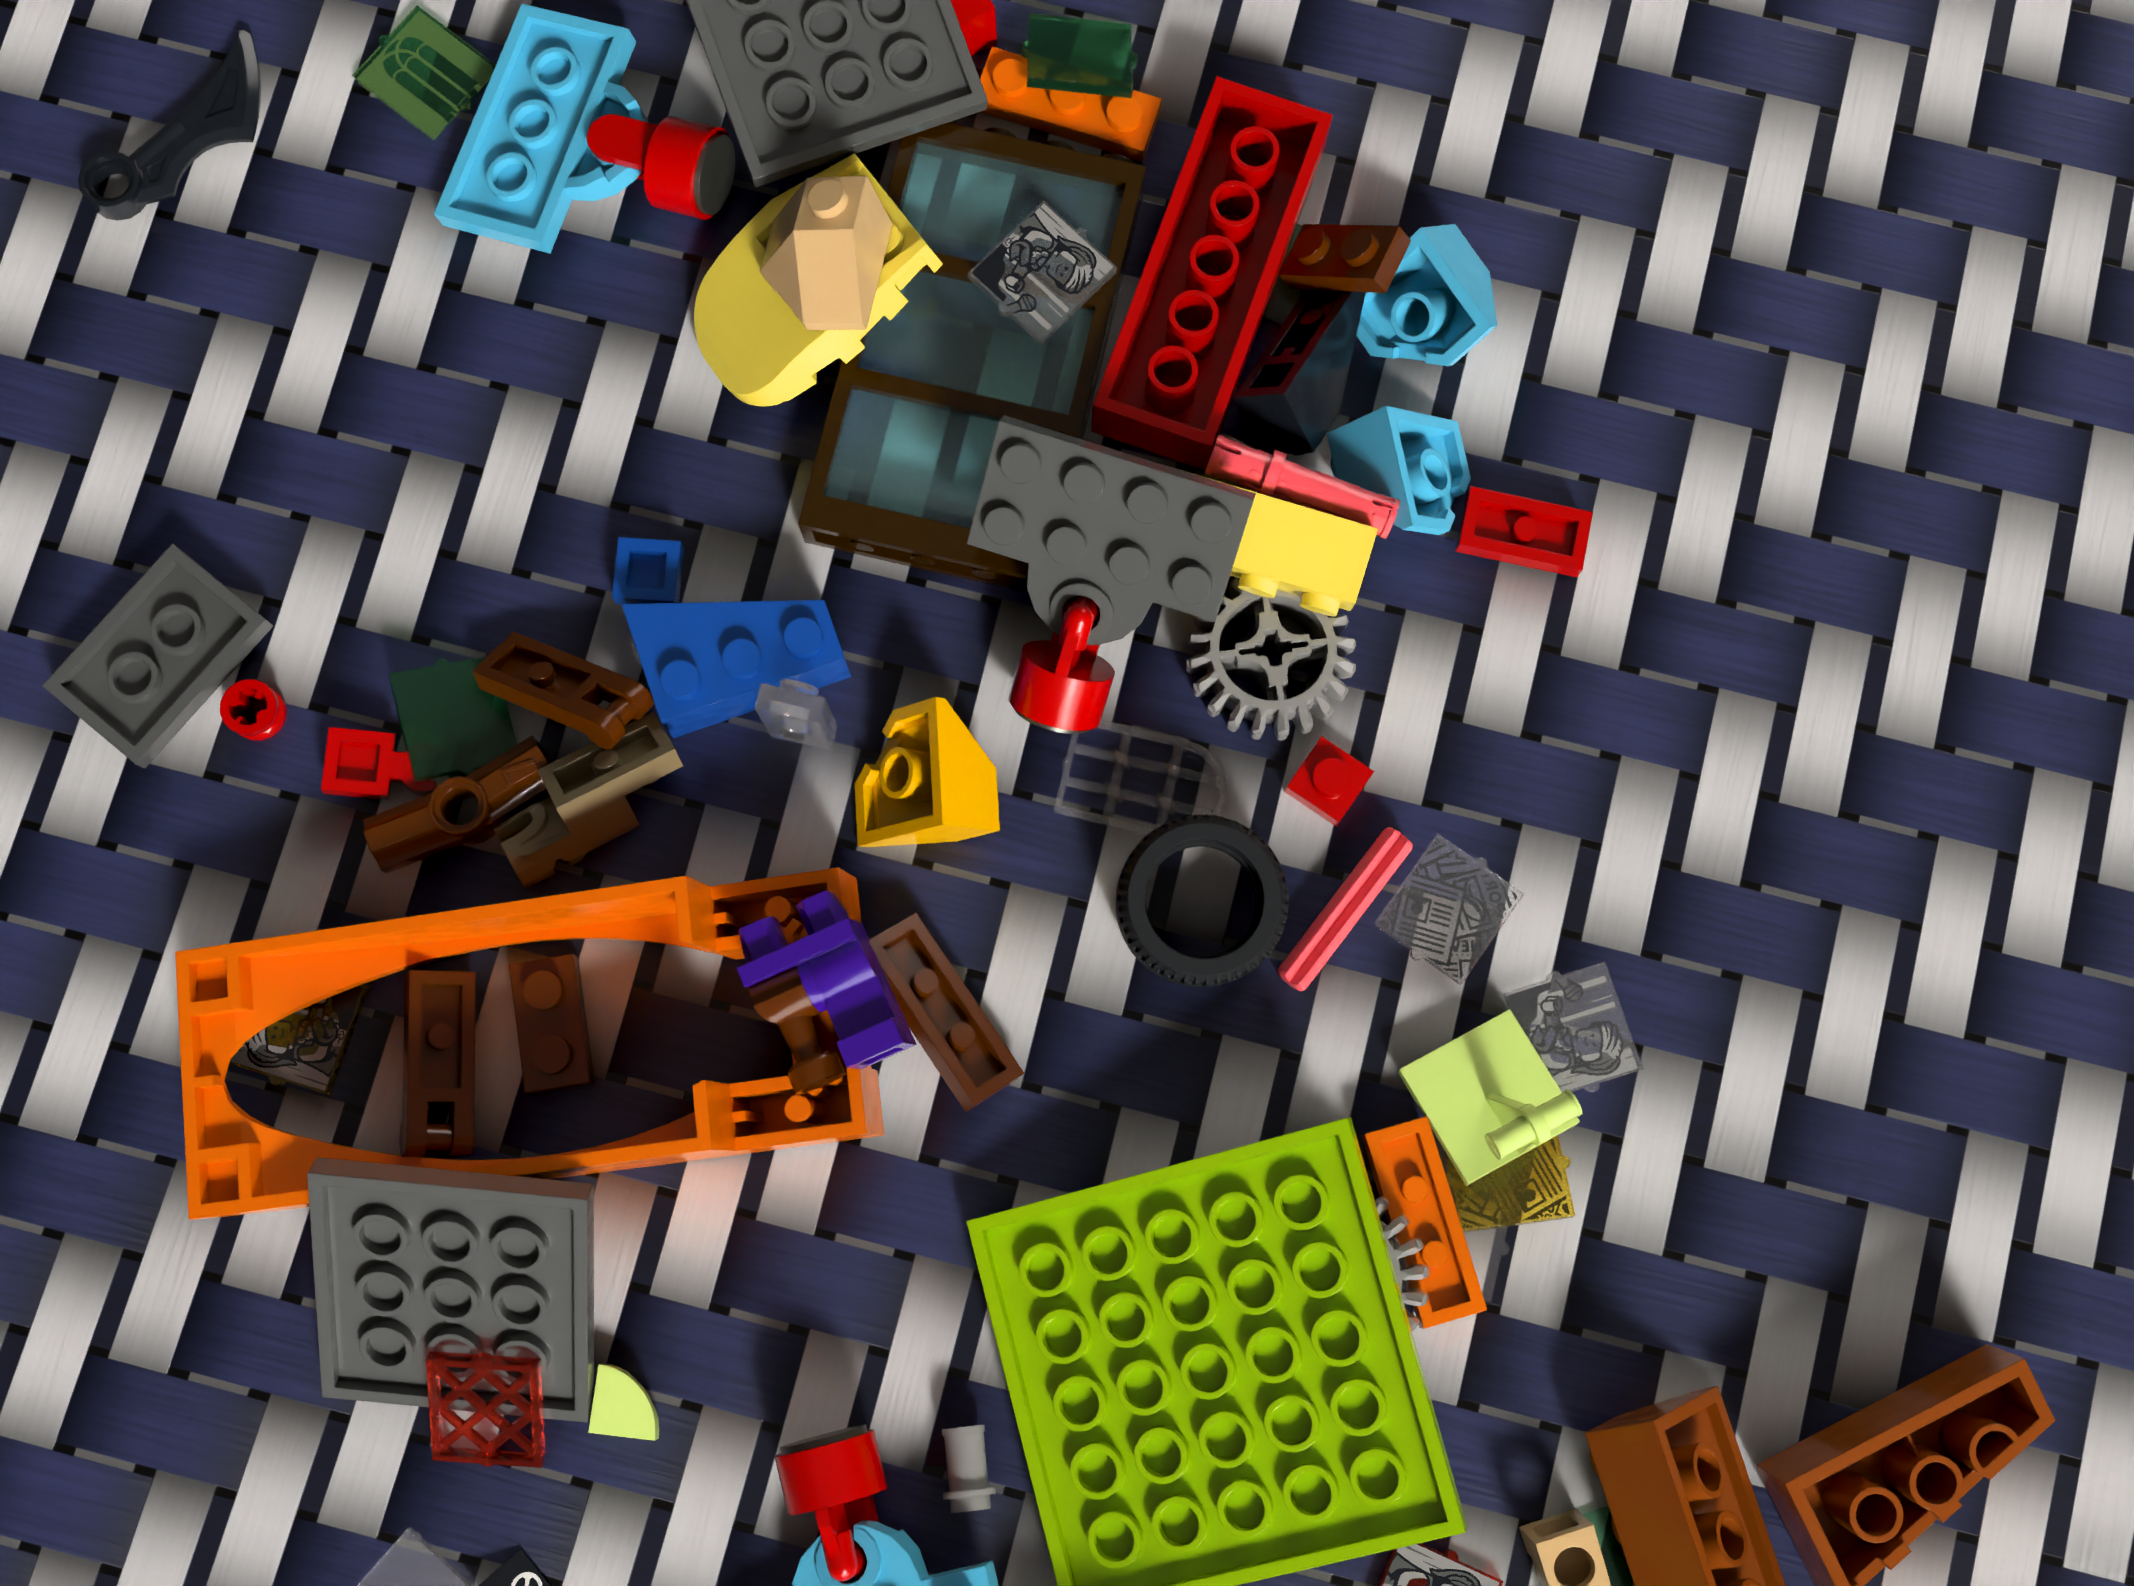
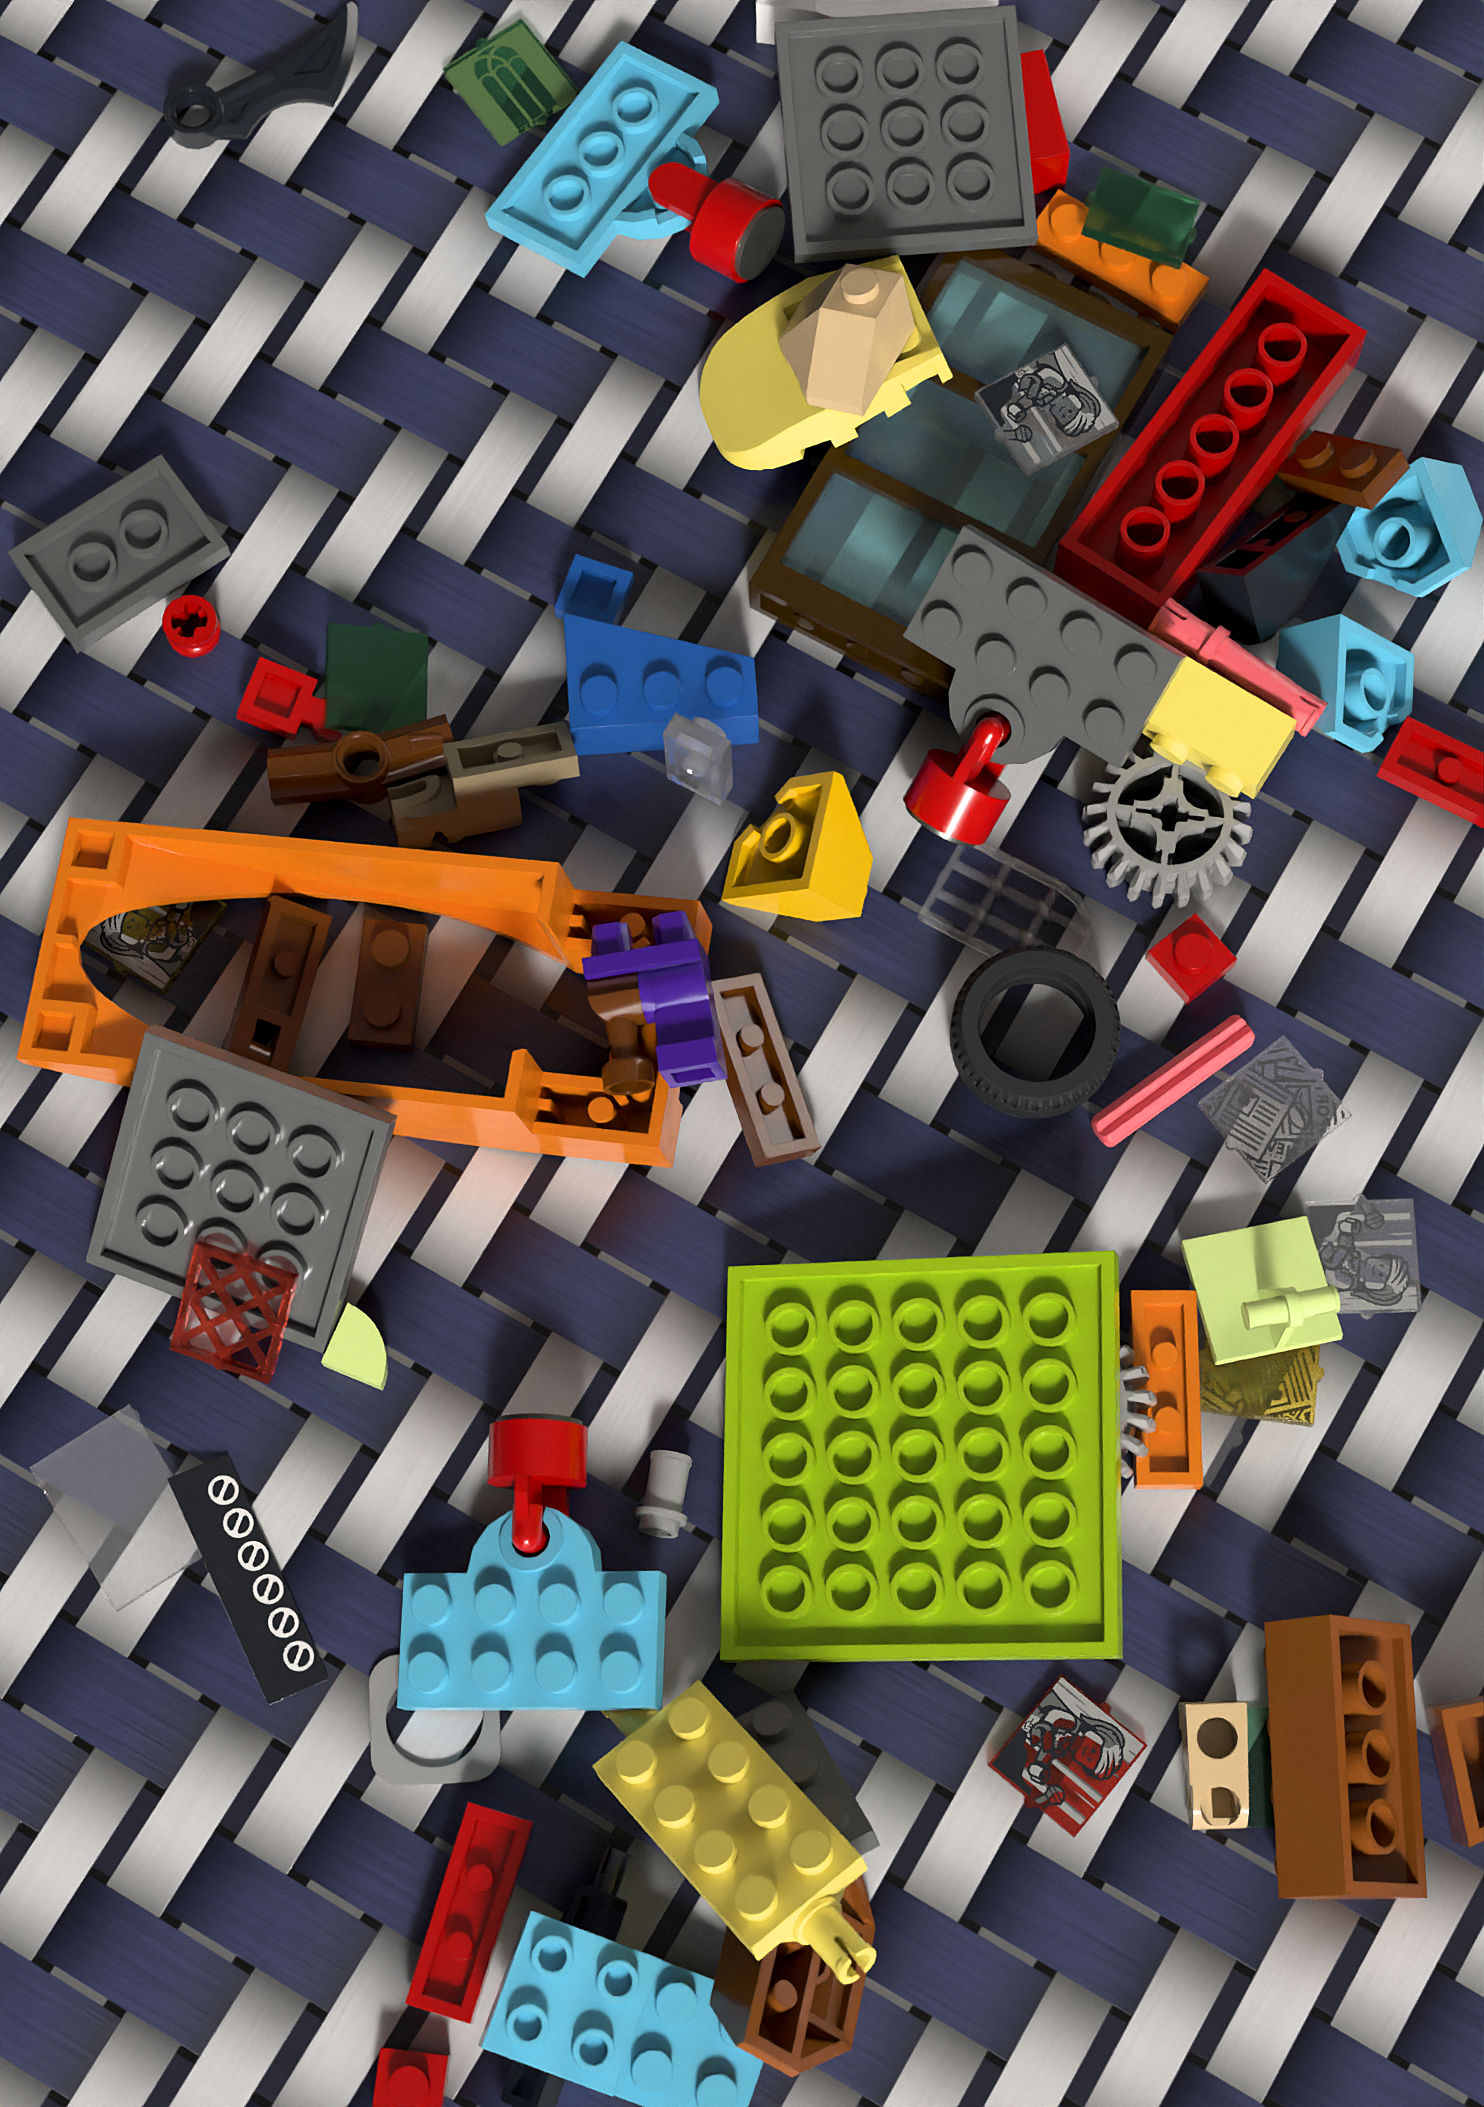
camera: 20 degrees right, 5 degrees down
reddish brown plate [472,631,654,750] -> none

